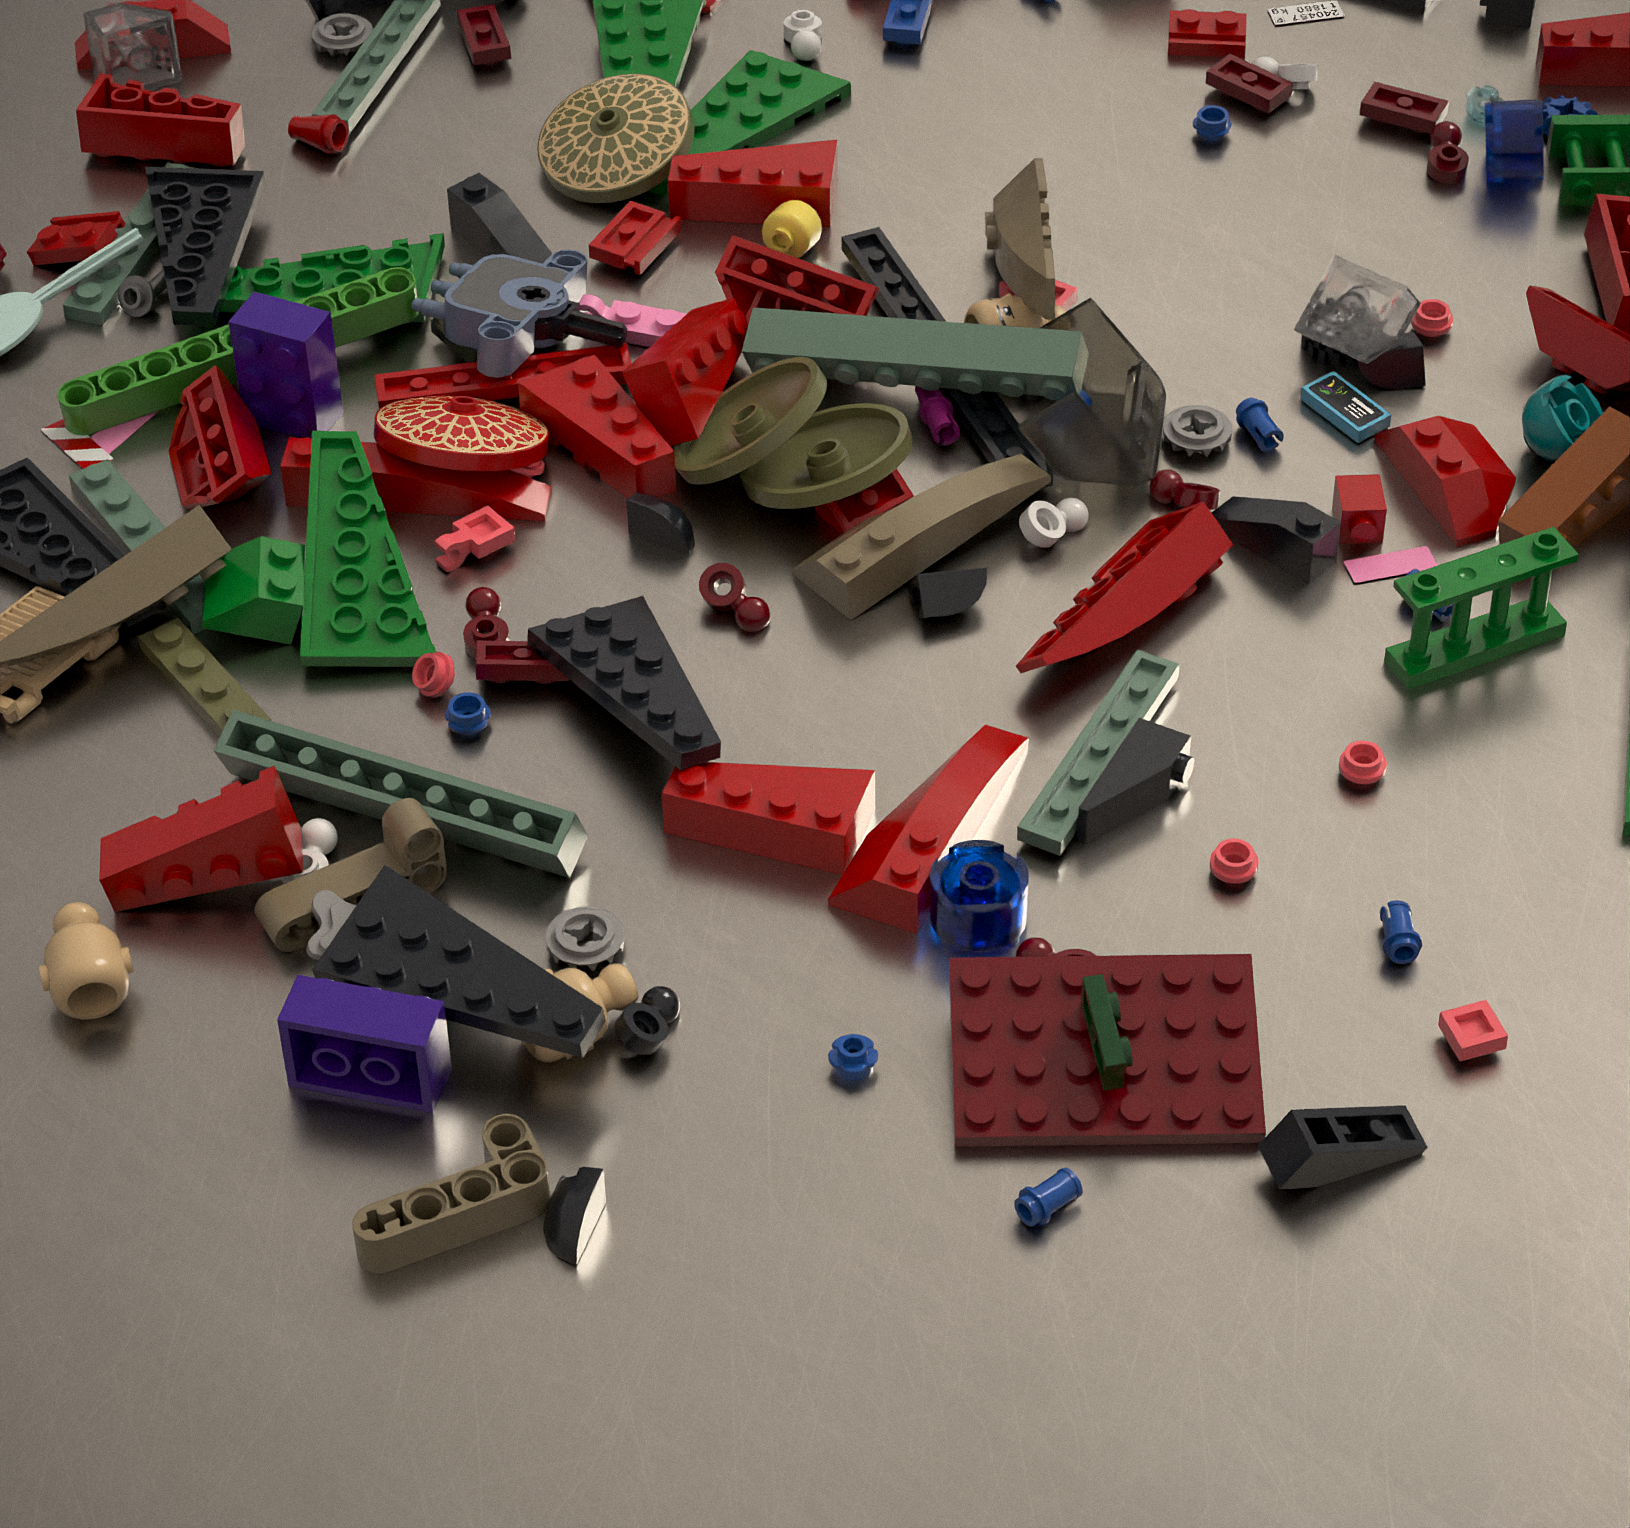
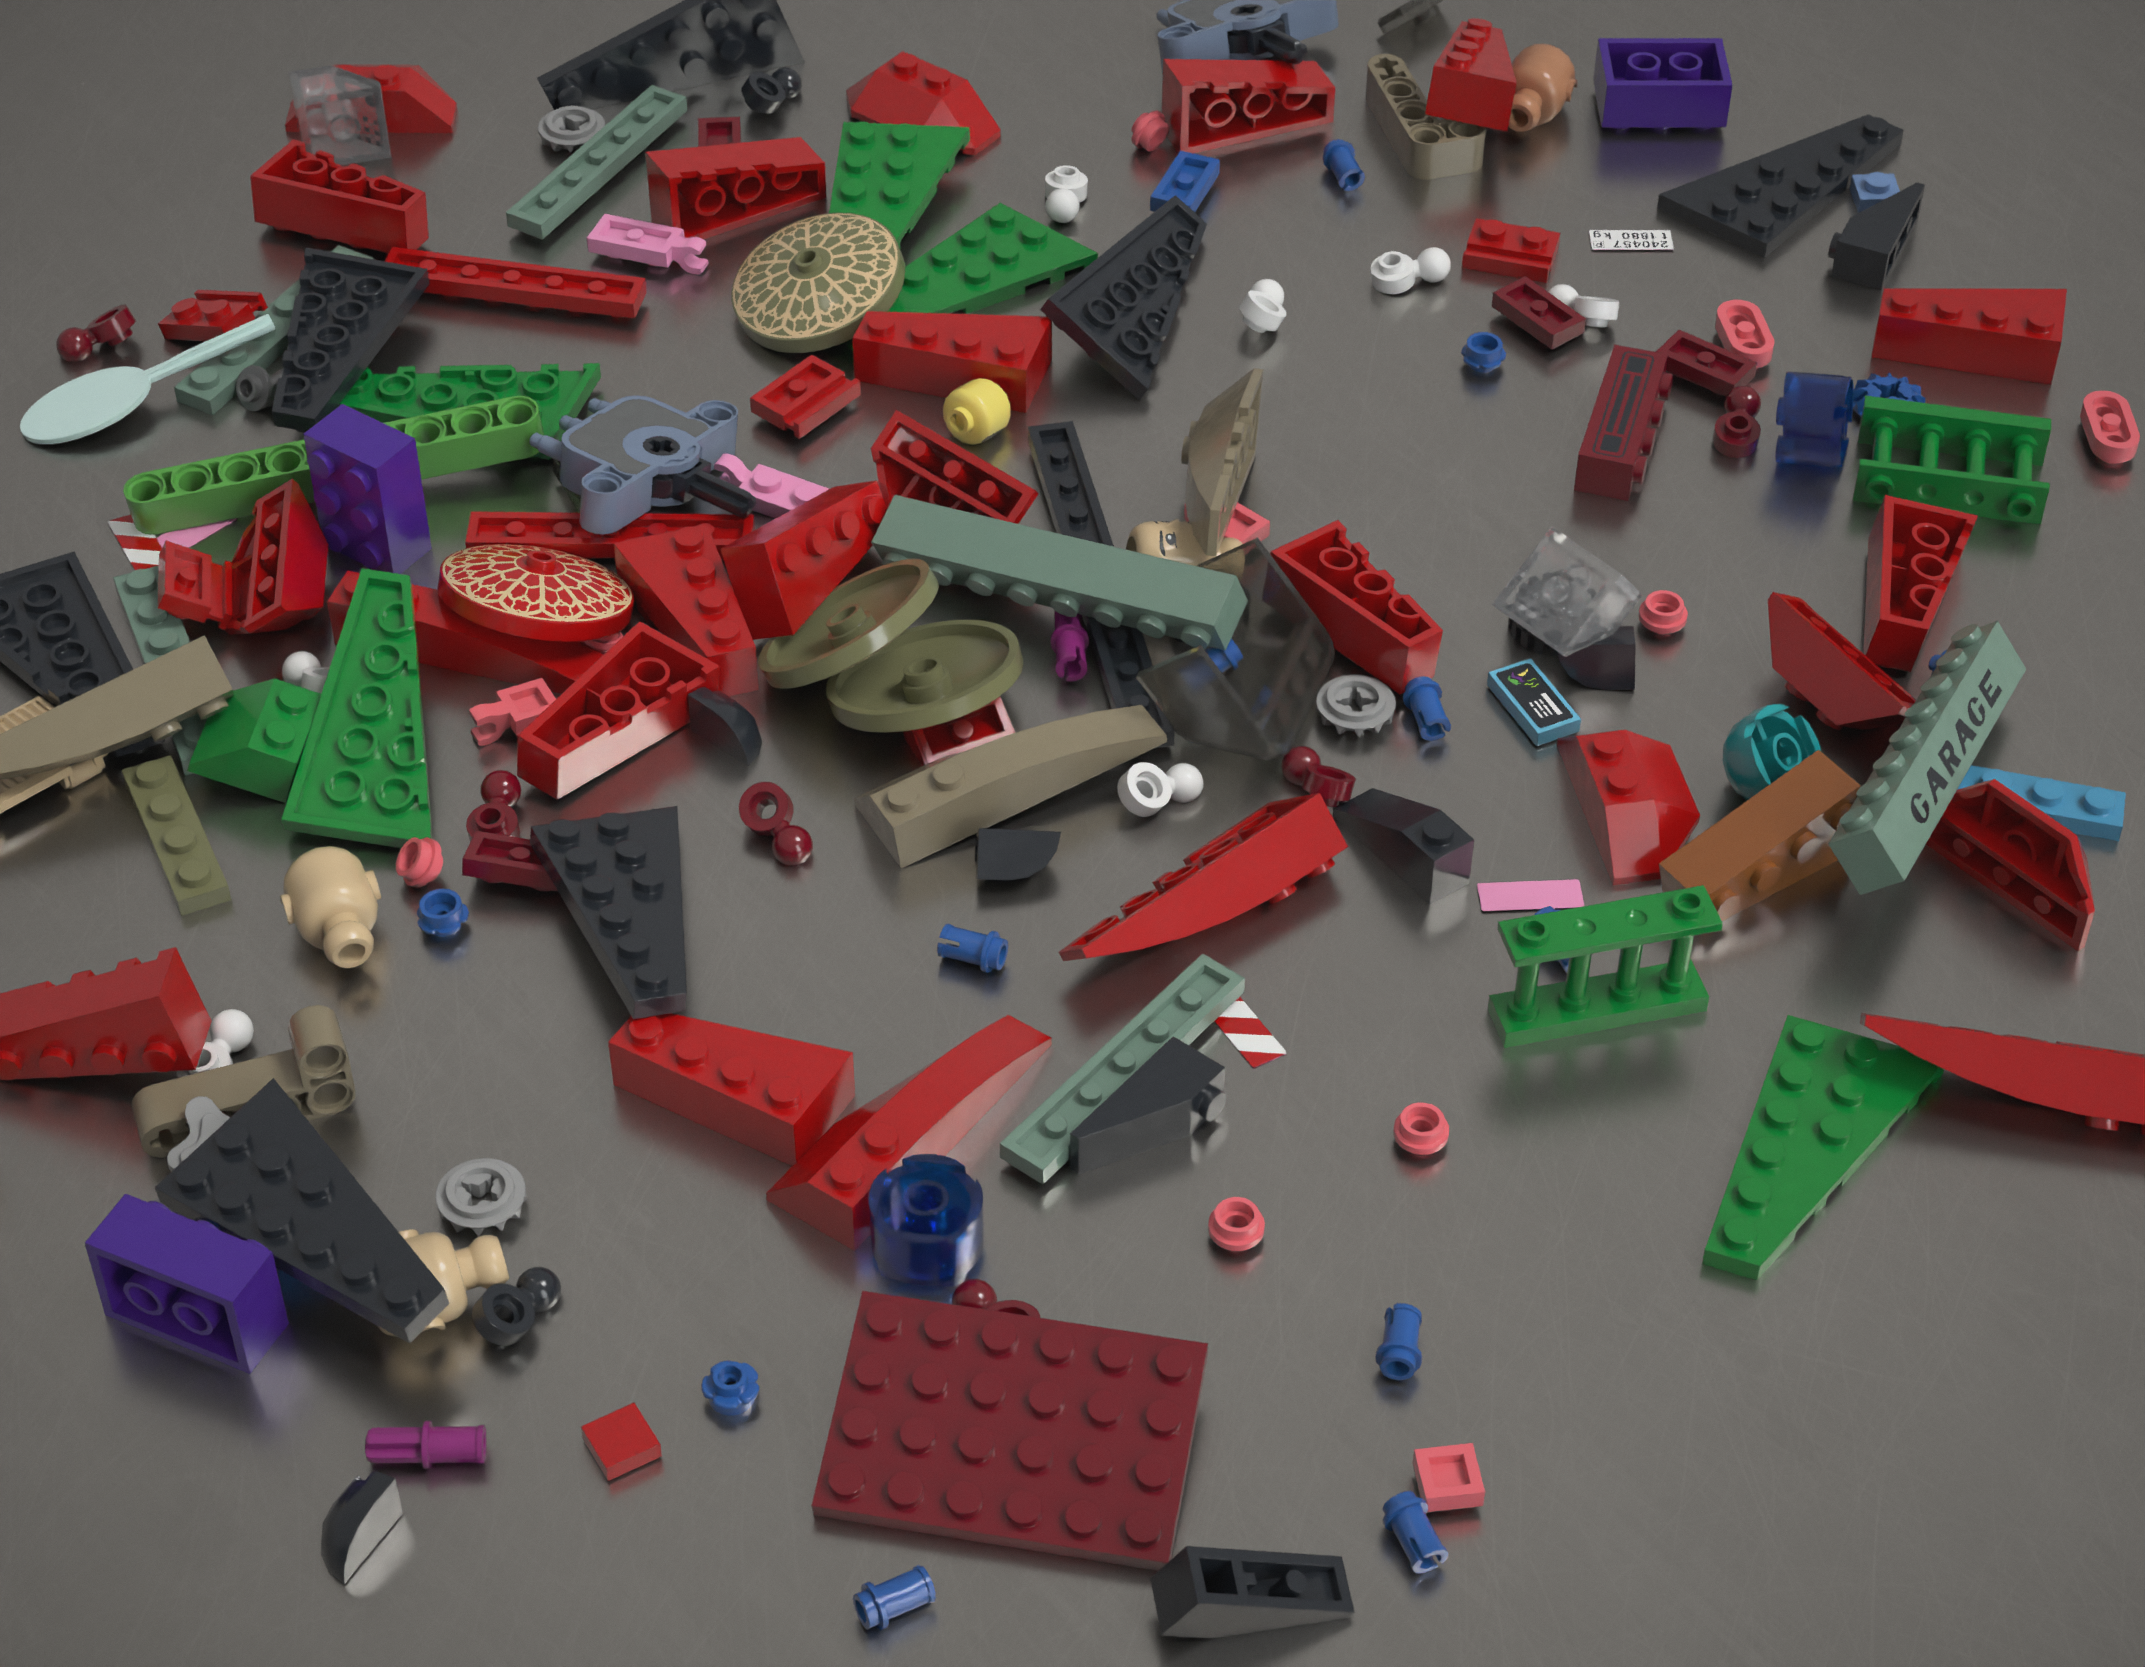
camera: 10 degrees right, 0 degrees up
sand green brick [214,710,588,878] -> none
red cone [288,114,349,154] -> none
dark tan beam [352,1113,551,1274] -> none
black slope [447,173,552,263] -> none
dark green plate [1080,974,1133,1091] -> none
red brick [1332,474,1387,544] -> none
clear light blue plate [1465,85,1504,123] -> none
none -> red plate [158,540,232,630]
none -> tan piece [280,846,381,968]
none -> white plate [282,651,330,694]
none -> magenta axle [365,1421,487,1469]
none -> red plate [385,247,647,318]
none -> red wedge [517,621,720,800]
none -> red tile [581,1402,662,1481]
none -> bright pink plate [587,214,709,275]
none -> red wedge [645,137,827,240]
none -> blue pin [937,924,1008,973]
none -> black wing [1040,195,1207,401]
none -> sticker [1214,997,1286,1068]
none -> white plate [1239,279,1286,333]
none -> red wedge [1263,520,1443,694]
none -> white plate [1370,247,1451,294]
none -> blue pin [1382,1491,1448,1573]
none -> dark red brick [1574,344,1673,501]
none -> coral plate [1715,300,1774,369]

